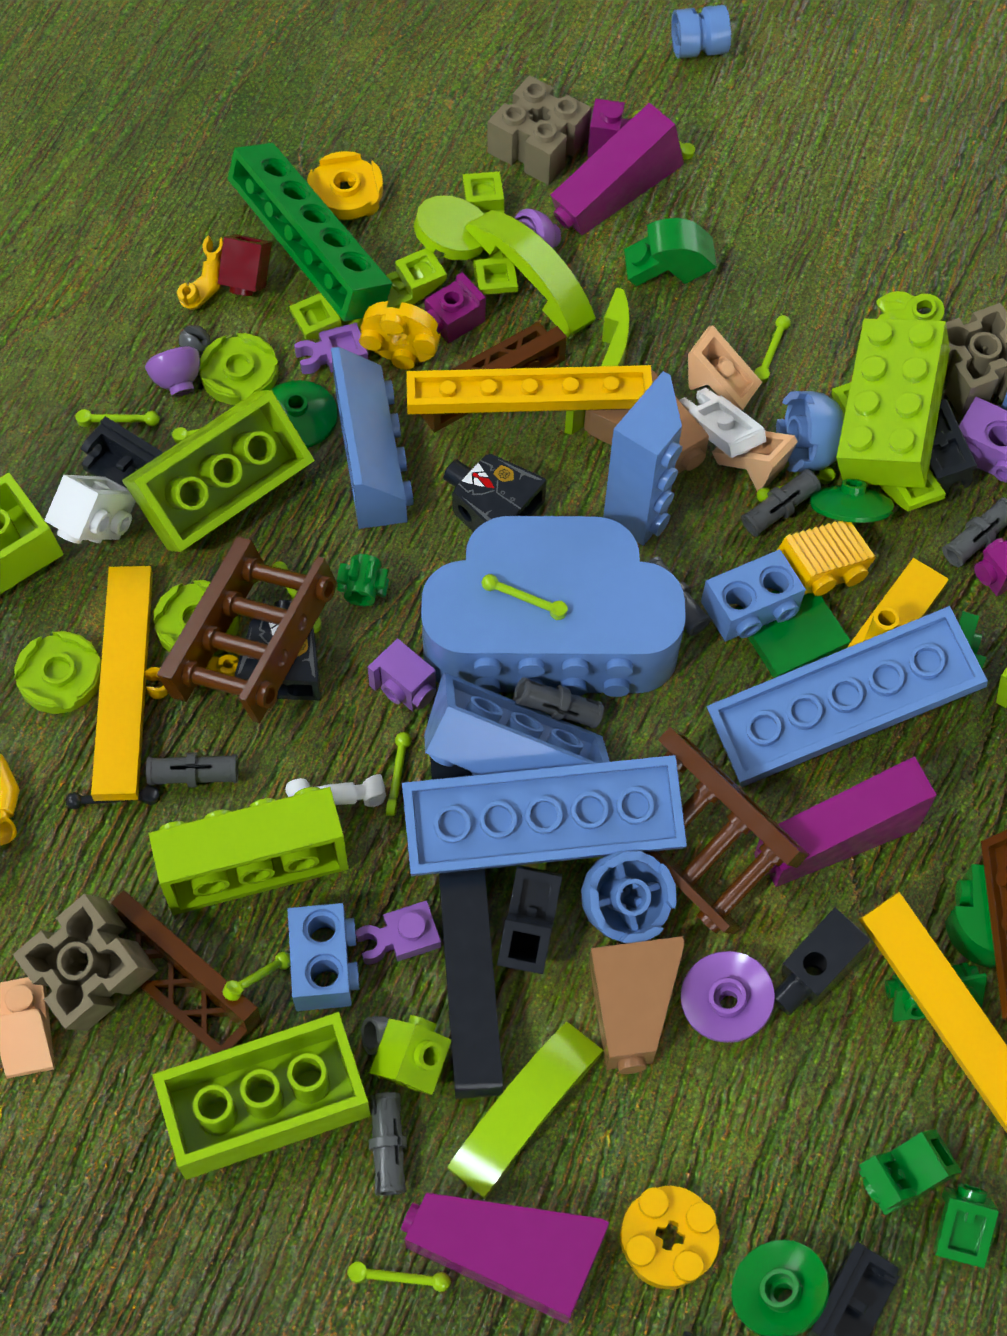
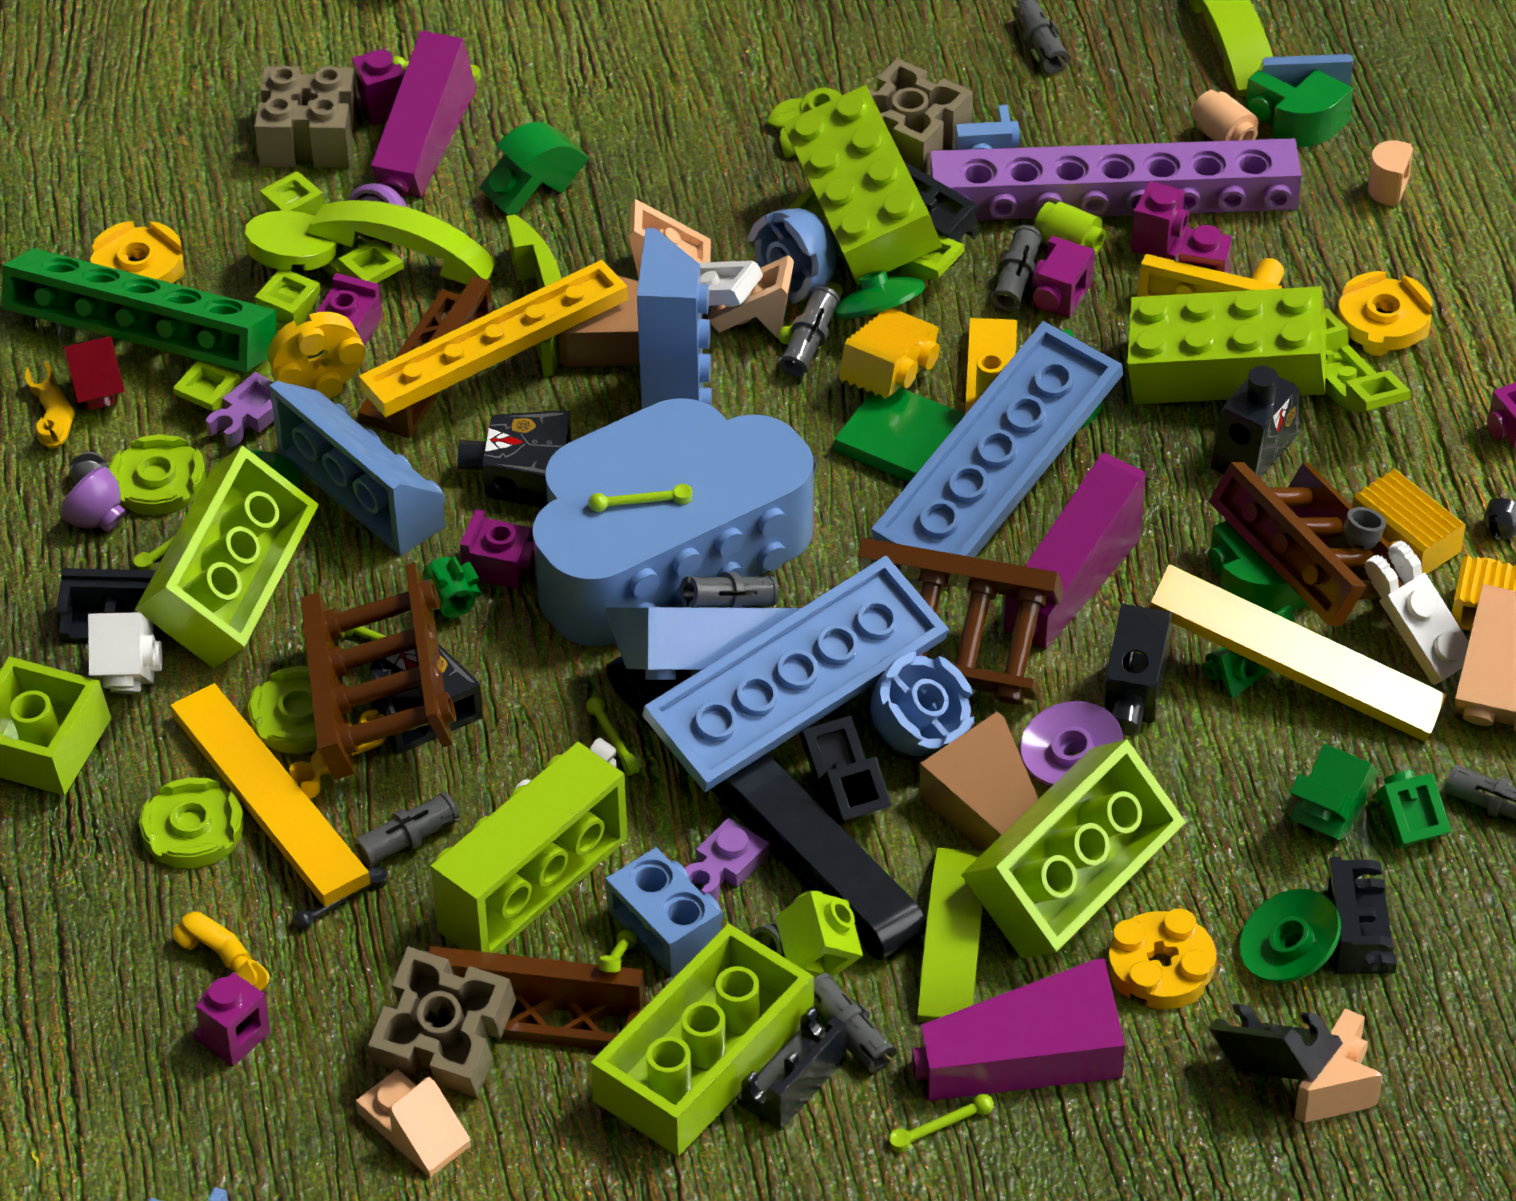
camera: 30 degrees left, 15 degrees down
lime hinge [75,409,160,427] -> none
medium lavender brick [367,638,436,712] -> none
medium blue brick [701,549,806,642] -> none
lime hinge [754,315,791,384] -> none
none -> magenta brick [460,509,535,589]
none -> black hinge [737,1007,846,1131]
none -> lime brick [961,739,1186,959]

